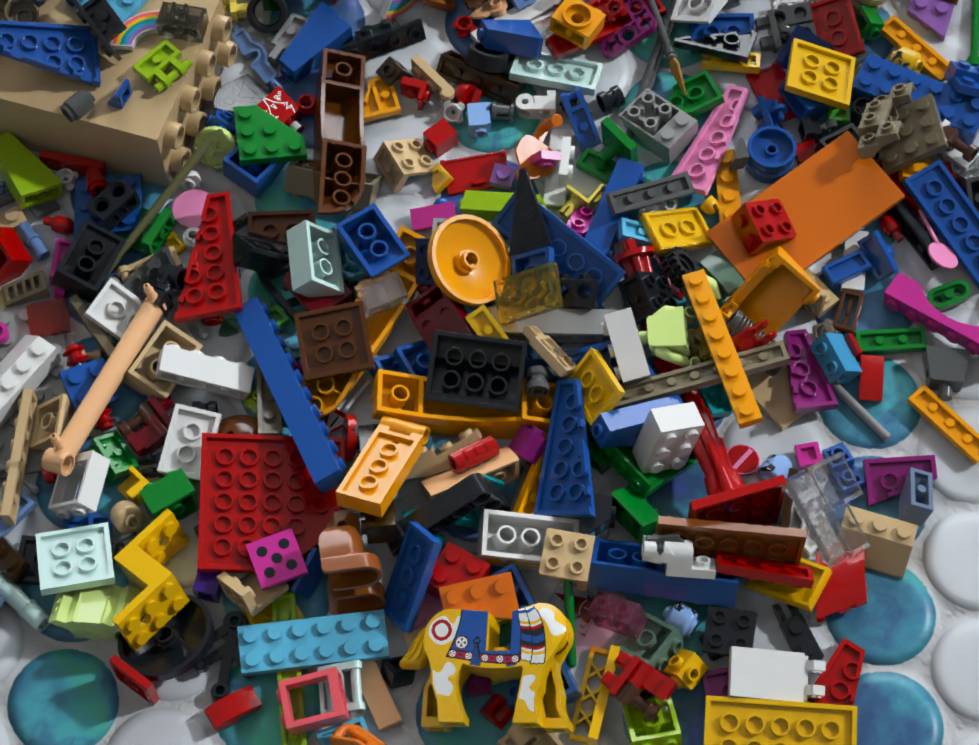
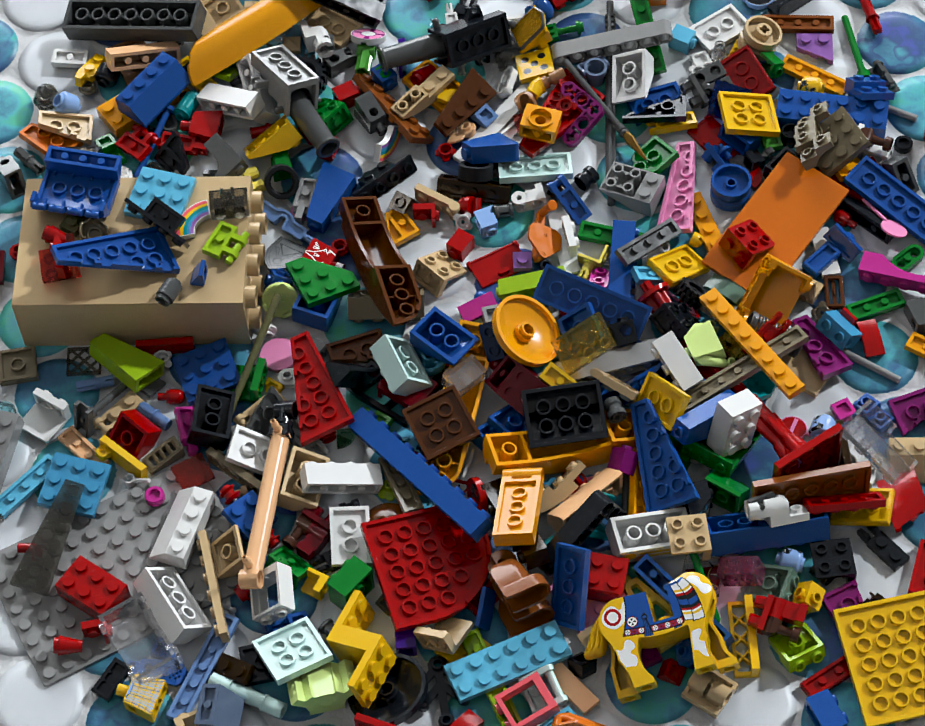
camera: 15 degrees left, 5 degrees down
red cone [86,166,108,198] -> none
black brick [86,177,141,232] -> none
tan head [110,500,145,534] -> none
dark pink tile [246,528,308,591] -> none
yellow tile [431,162,454,195] -> none
orange wing [438,571,519,619] -> none
red axle [448,435,500,474] -> none
black wing [509,167,552,258] -> none
dark pink plate [530,150,561,169] -> none
green tile [595,116,638,166] -> none
white tile [728,646,826,702] -> none
dark grey slope [729,138,750,170] -> none

